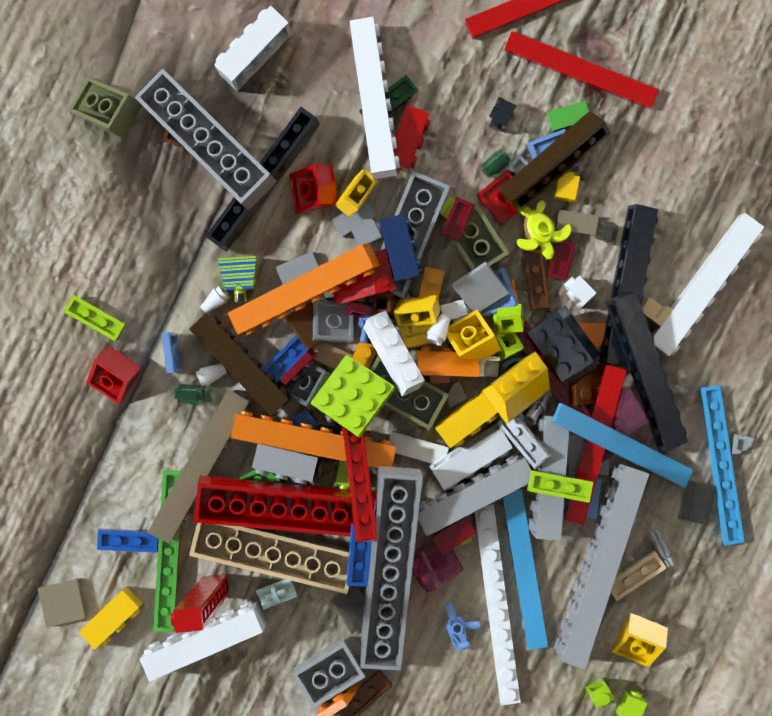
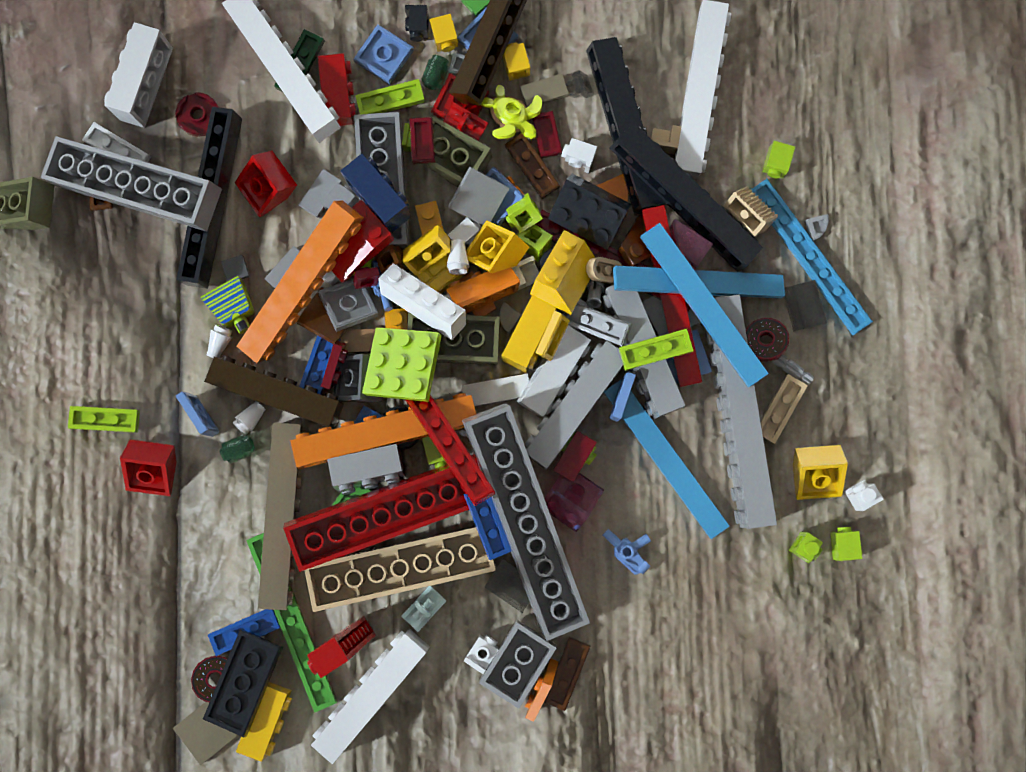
camera: 20 degrees left, 5 degrees down
yellow brick [335,169,378,217] -> none
white plate [474,503,521,705] -> none
none -> white tile [82,122,151,163]
none -> dark red tile [175,92,218,137]
none -> tile [191,656,227,702]
none -> black tile [203,630,283,738]
none -> dark grey tile [221,255,250,281]
none -> medium blue tile [353,24,414,85]
none -> lime plate [355,79,425,115]
none -> yellow brick [429,13,459,52]
none -> red hips [443,102,489,141]
none -> white brick [464,635,499,674]
none -> yellow tile [535,311,570,361]
none -> tan plate [586,257,622,284]
none -> medium blue tile [609,372,636,422]
none -> dark azure tile [640,223,769,387]
none -> tan brick [723,187,778,237]
none -> tile [746,318,789,362]
none -> lime brick [762,141,795,179]
none -> white brick [844,480,884,511]

